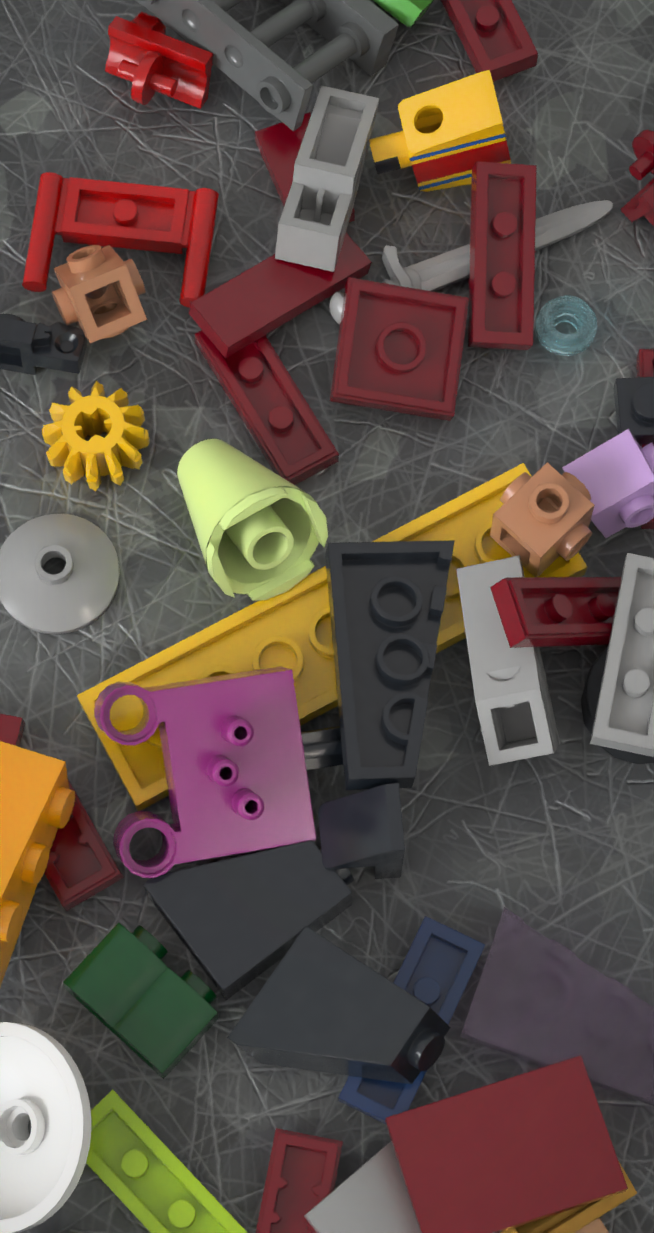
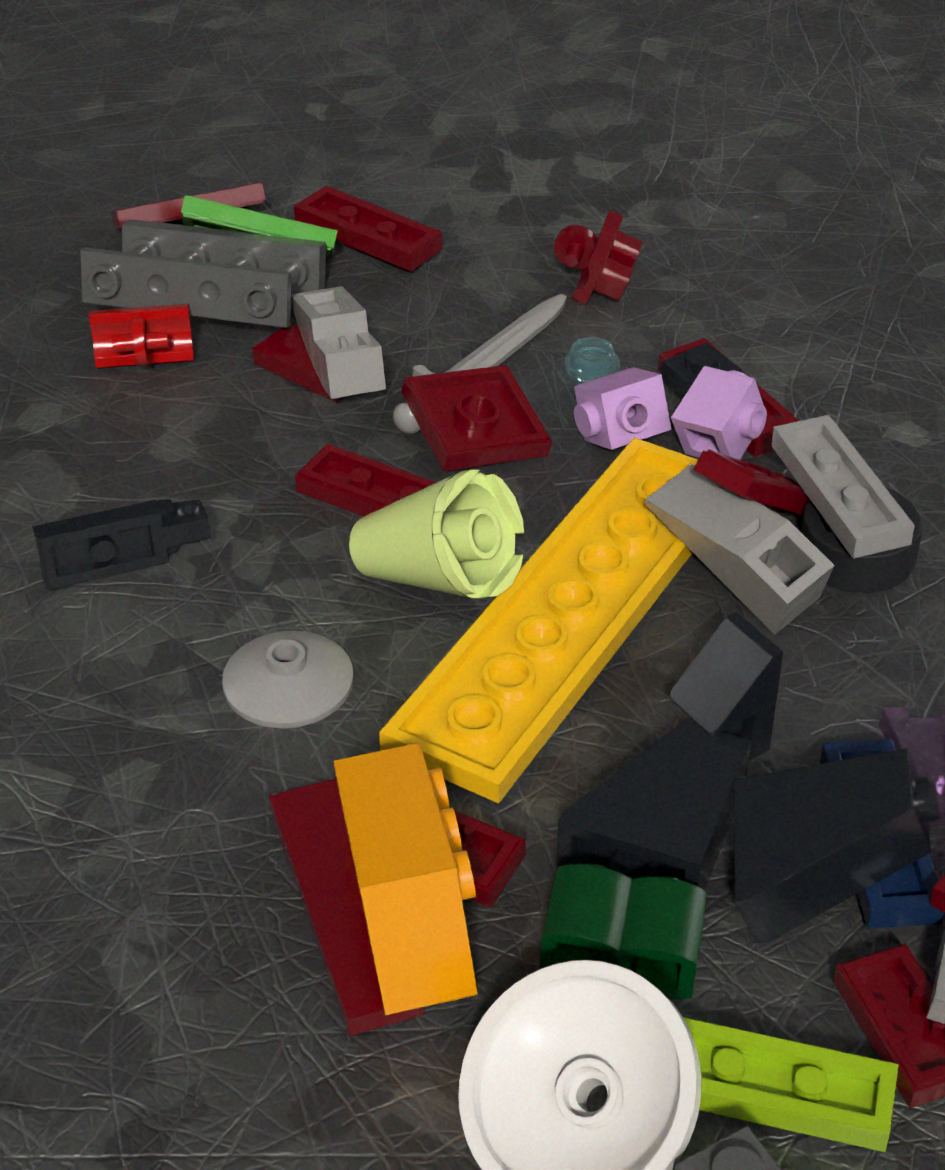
camera: 30 degrees left, 30 degrees down
red plate [22,172,219,308] -> none
yellow gear [42,381,150,492] -> none
nougat brick [52,245,147,344] -> none
magenta piece [94,666,343,878] -> none
dark red tile [189,233,372,358] -> none
black wing [325,540,455,790] -> none
yellow torso [369,70,511,192] -> none
dark red plate [468,161,537,350] -> none
nougat brick [490,462,595,577] -> none
none -> lavender brick [574,367,672,450]

